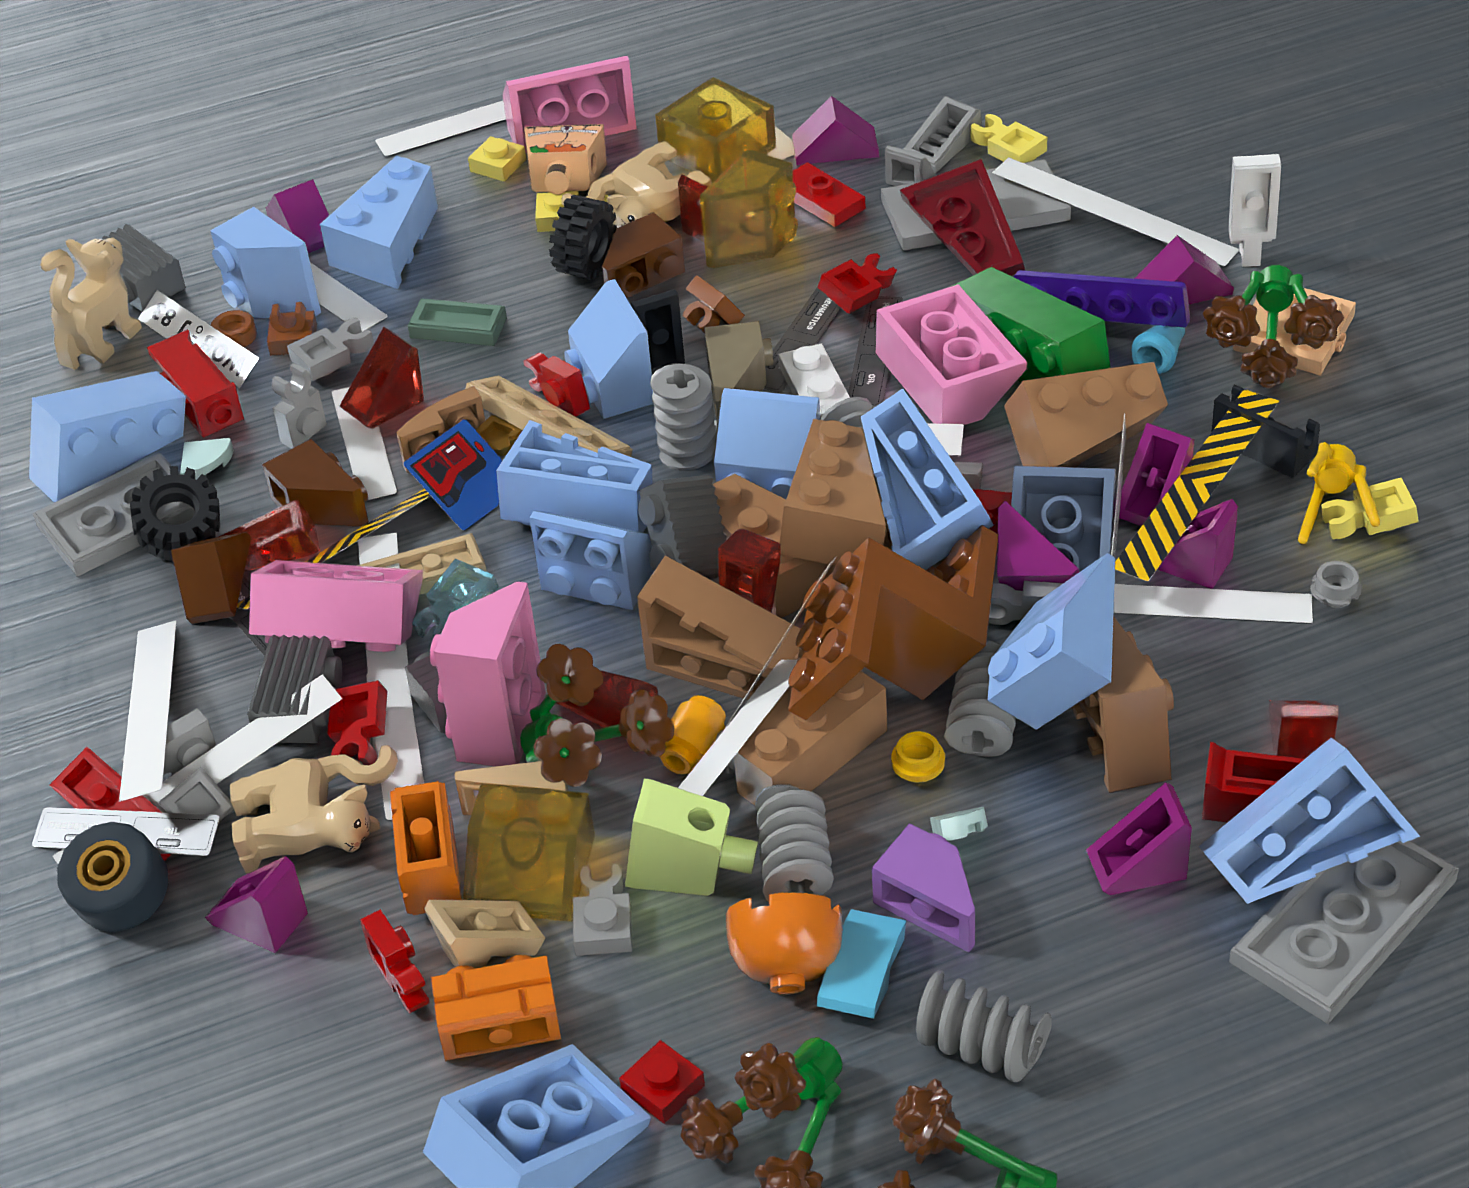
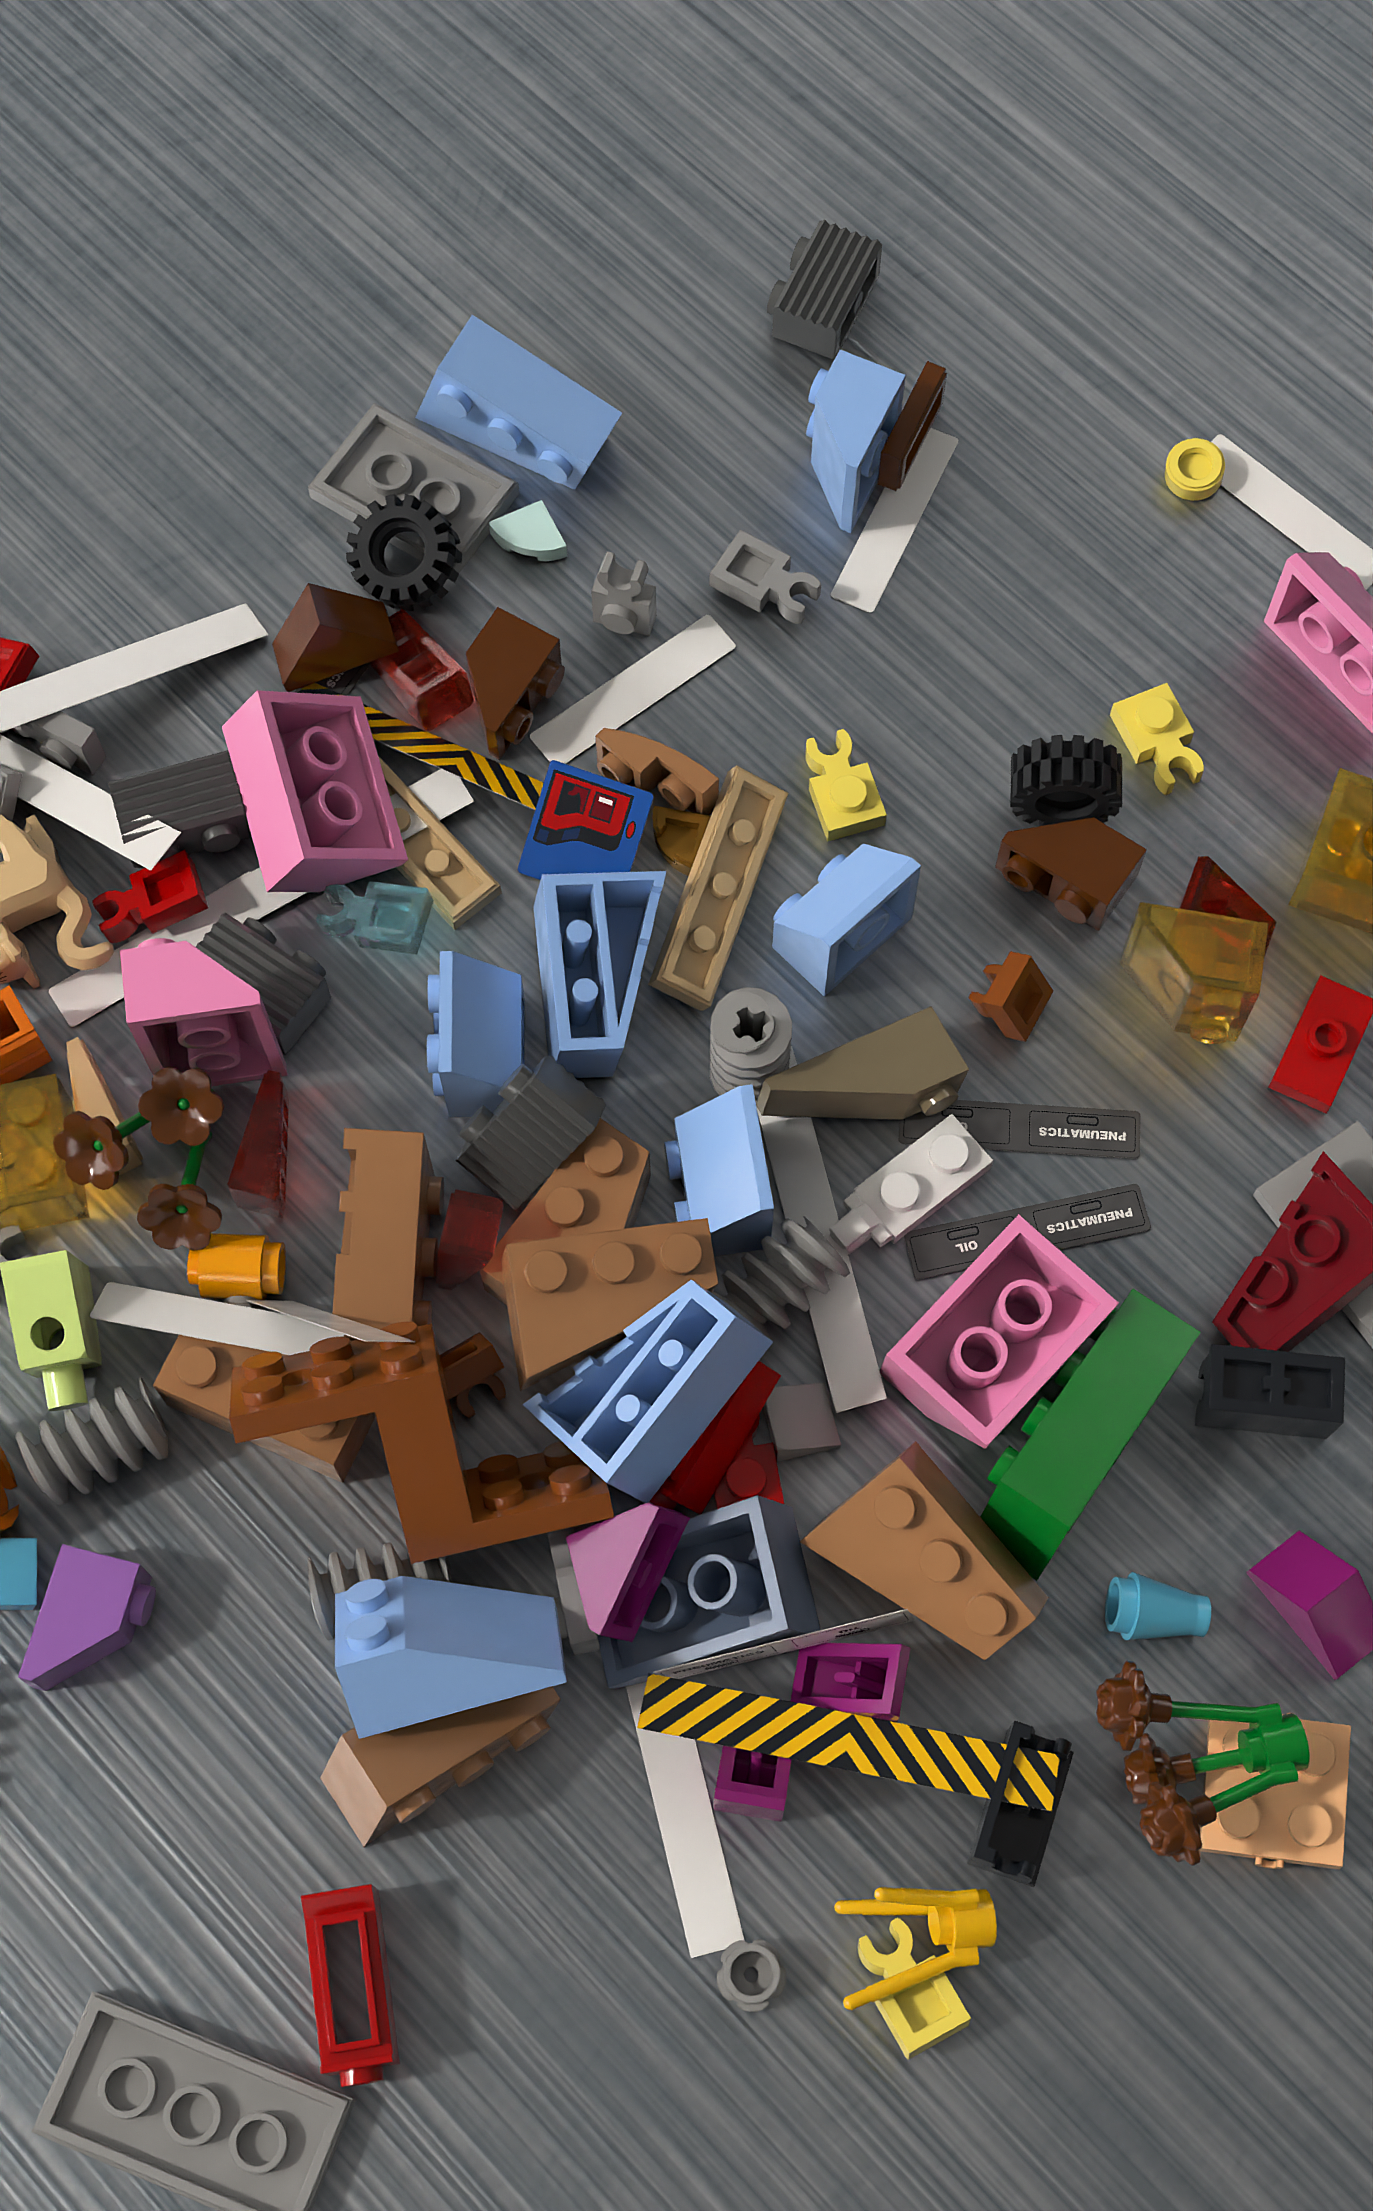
camera: 65 degrees right, 25 degrees up
tan animal [40,238,142,370] -> none
white sticker [138,290,259,388] -> none
red window [147,329,244,438] -> none
dark orange tile [210,310,257,348] -> none
magenta slope [266,179,330,253] -> none
dark orange tile [267,302,317,356] -> none
light blue wedge [320,156,438,289] -> none
clear red slope [339,327,424,429] -> none
sand green tile [407,298,507,346] -> none
light yellow plate [468,136,527,182] -> none
red plate [523,353,590,417] -> none
light nougat torso [524,124,607,194] -> none
tan animal [561,141,712,239] -> none
black slope [630,289,685,375] -> none
red plate [817,253,897,314] -> none
yellow plate [891,731,945,782] -> none
light aqua tile [930,807,988,841] -> none
dark purple bracket [1013,270,1191,328] -> none
magenta slope [1086,782,1192,895] -> none
light blue wedge [1199,738,1420,904] -> none
clear red slope [1269,700,1338,759] -> none
none -> light yellow plate [805,729,887,842]
none -> light yellow tile [1165,438,1225,501]
none -> black hinge [1195,1344,1345,1439]

